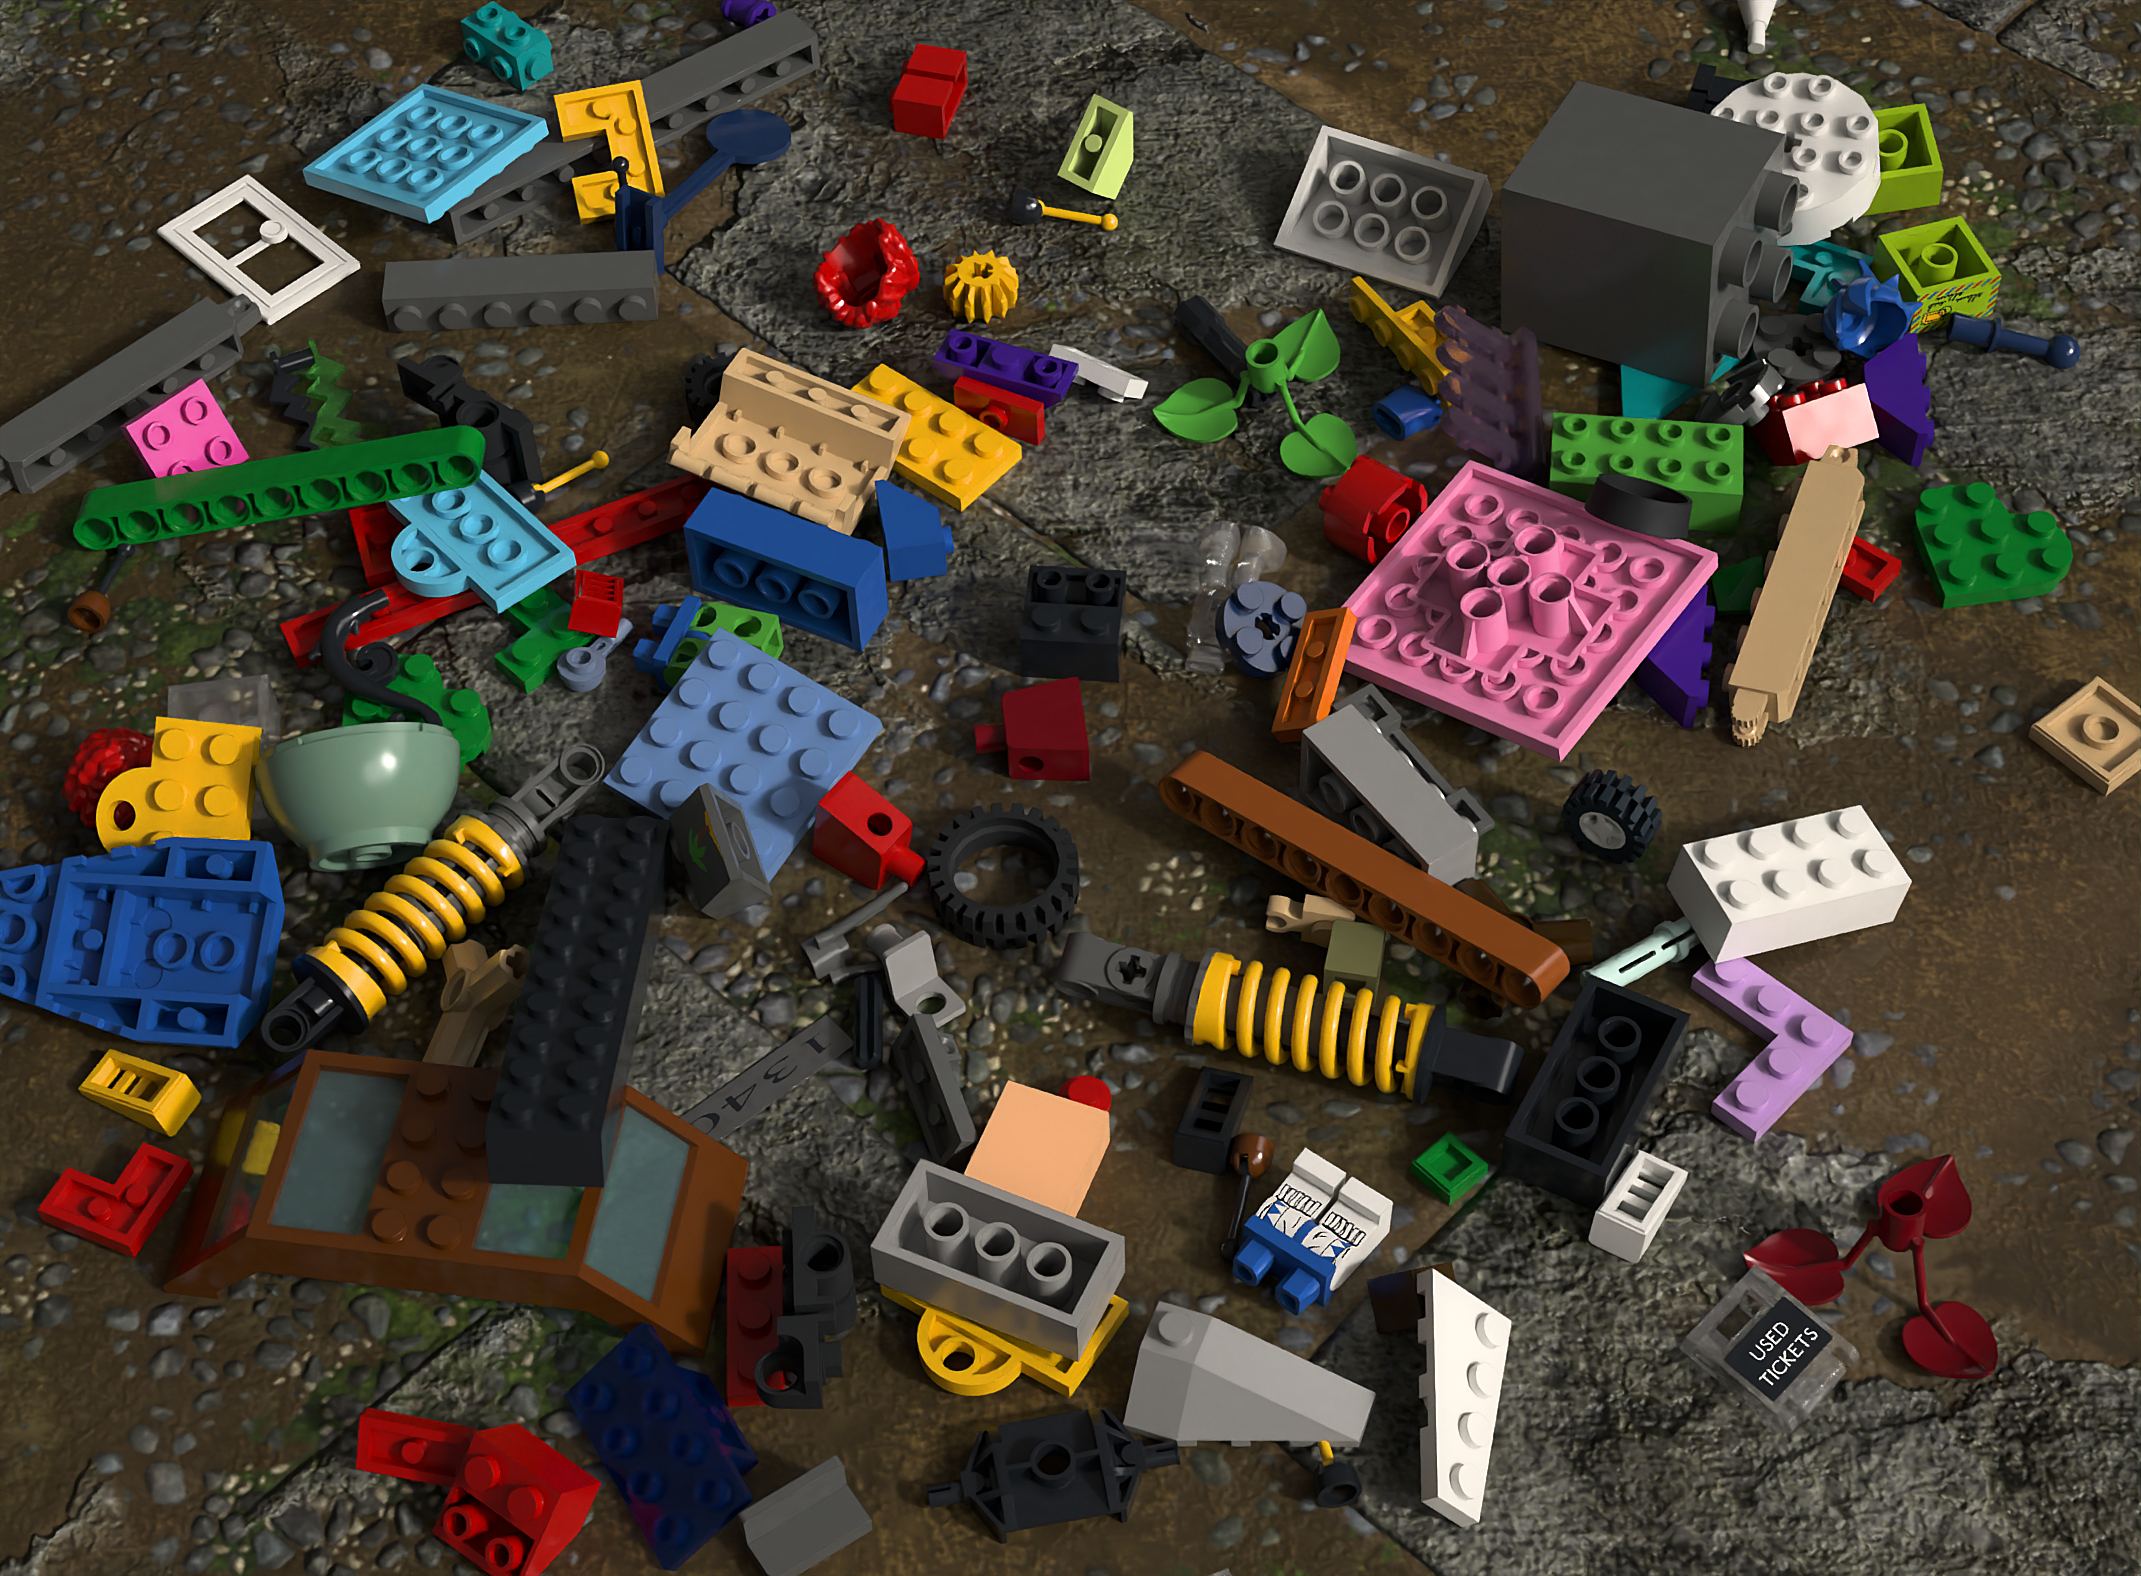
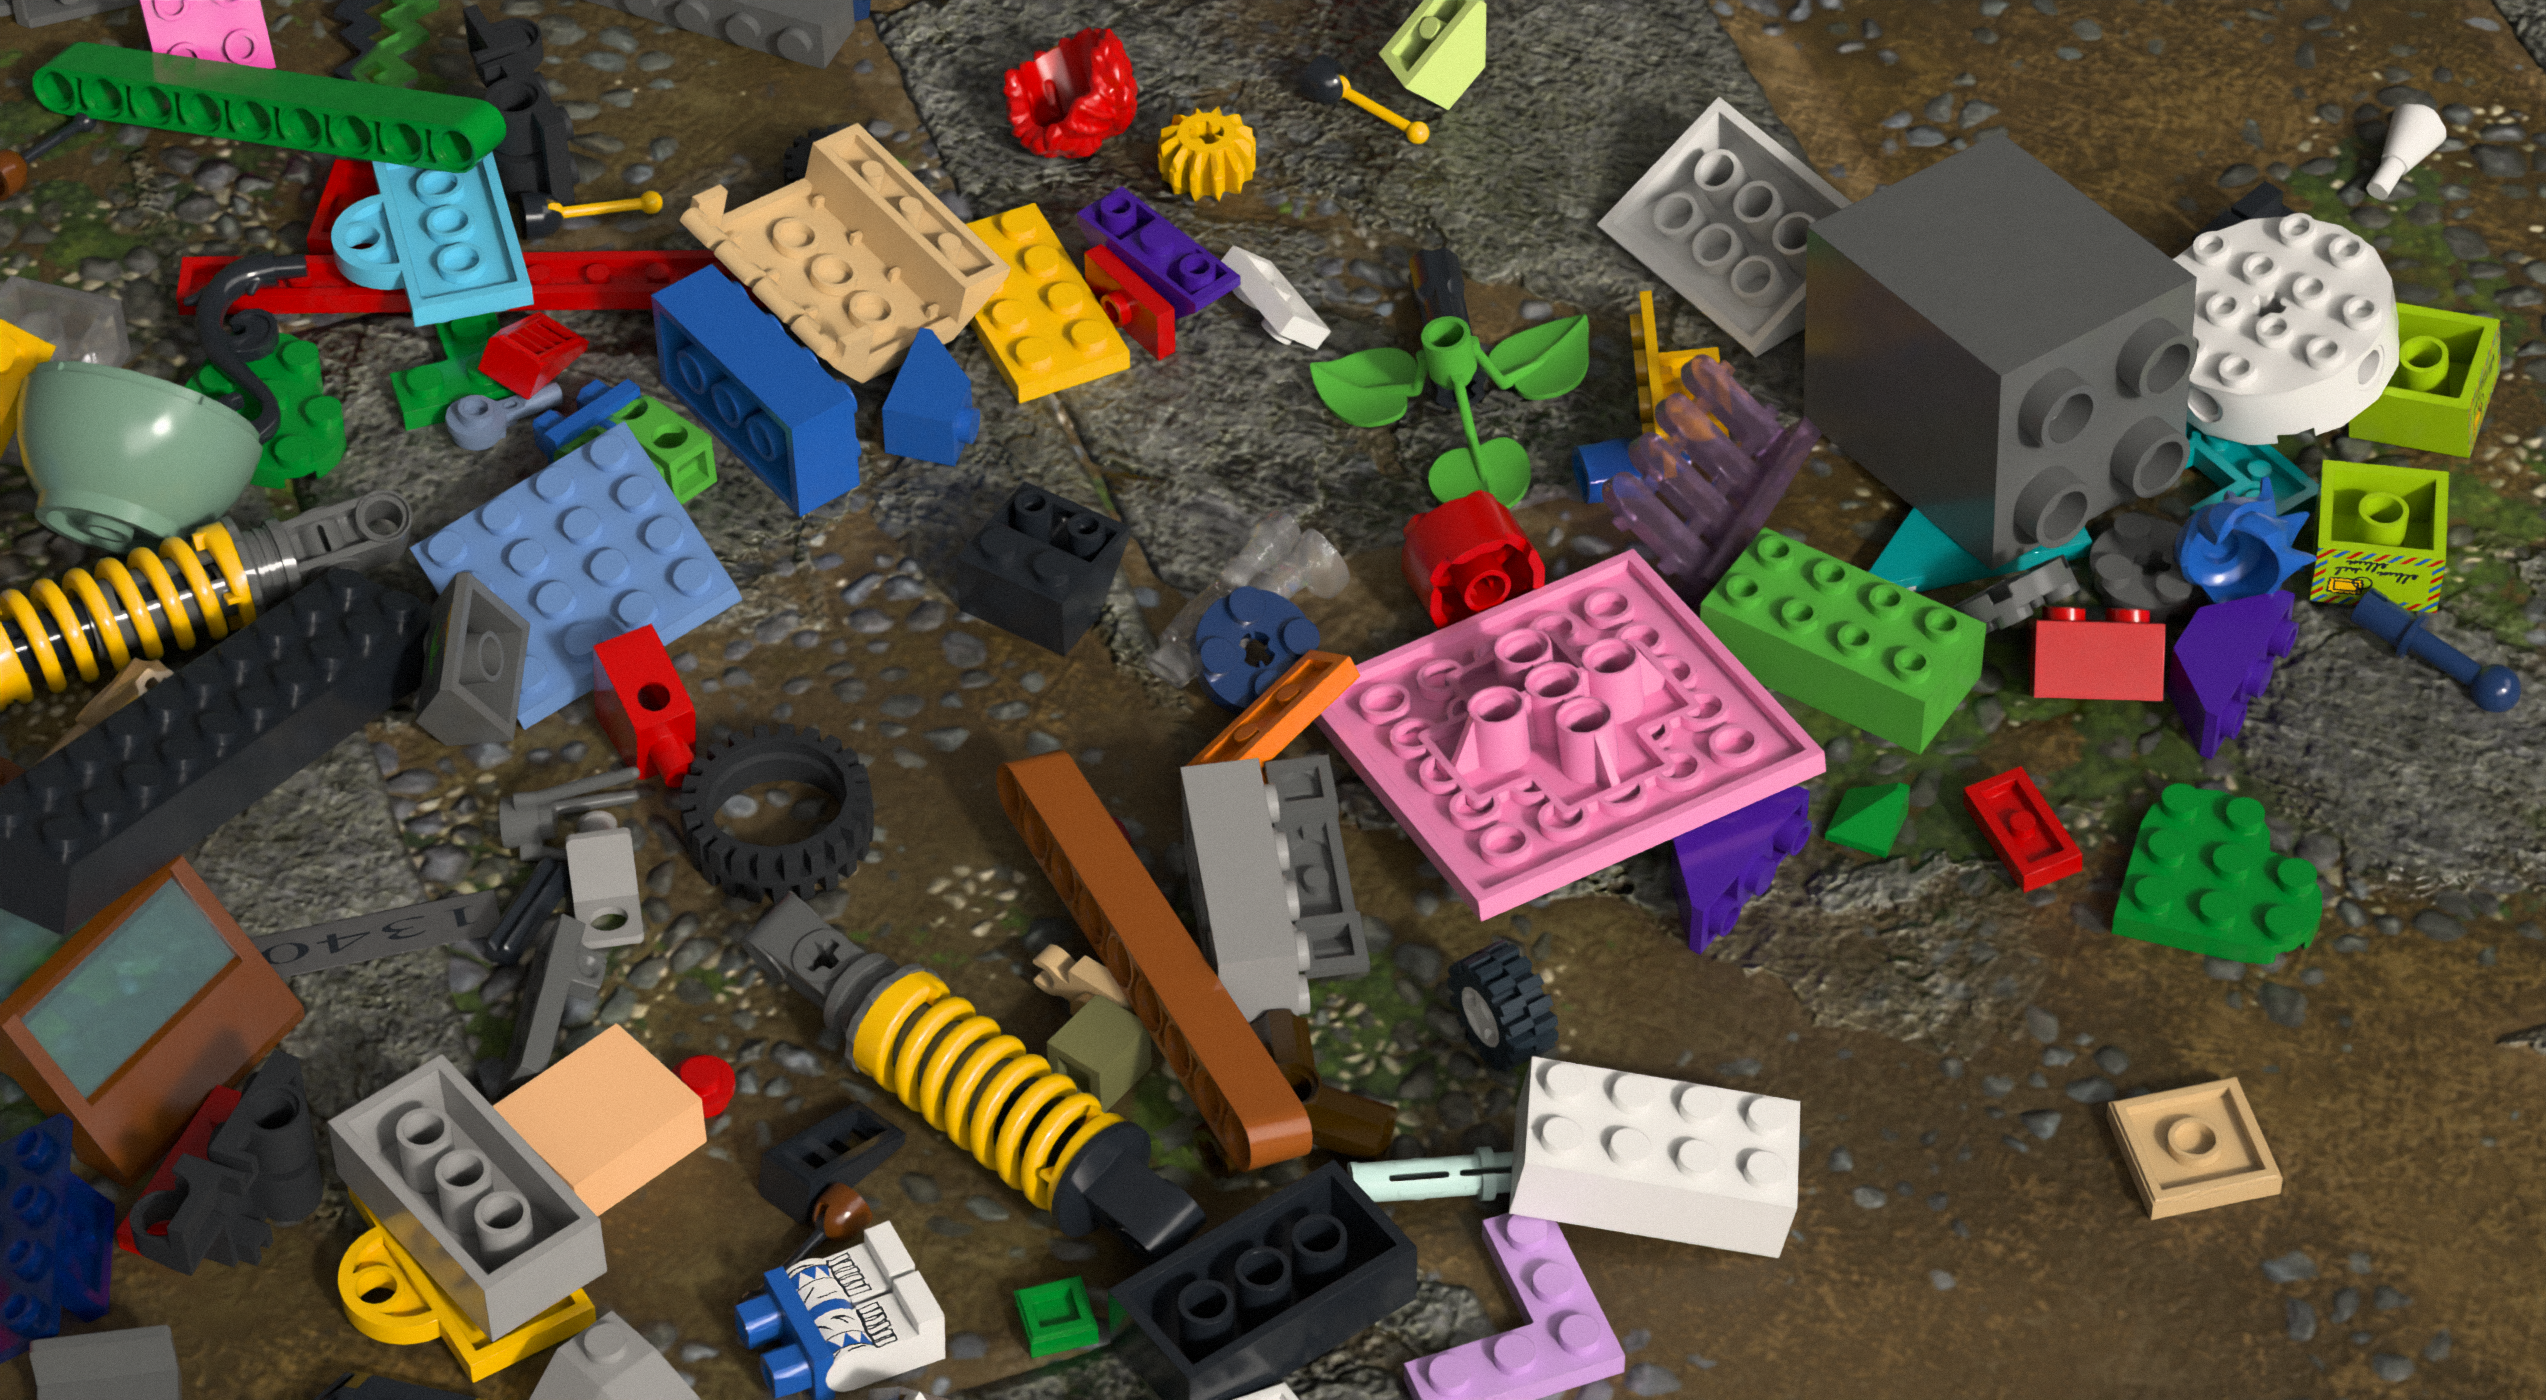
camera: 25 degrees right, 5 degrees down
dark red torso [974,677,1090,781] -> none
black tyre [1584,473,1693,539] -> none
tan hinge [1722,444,1865,747] -> none

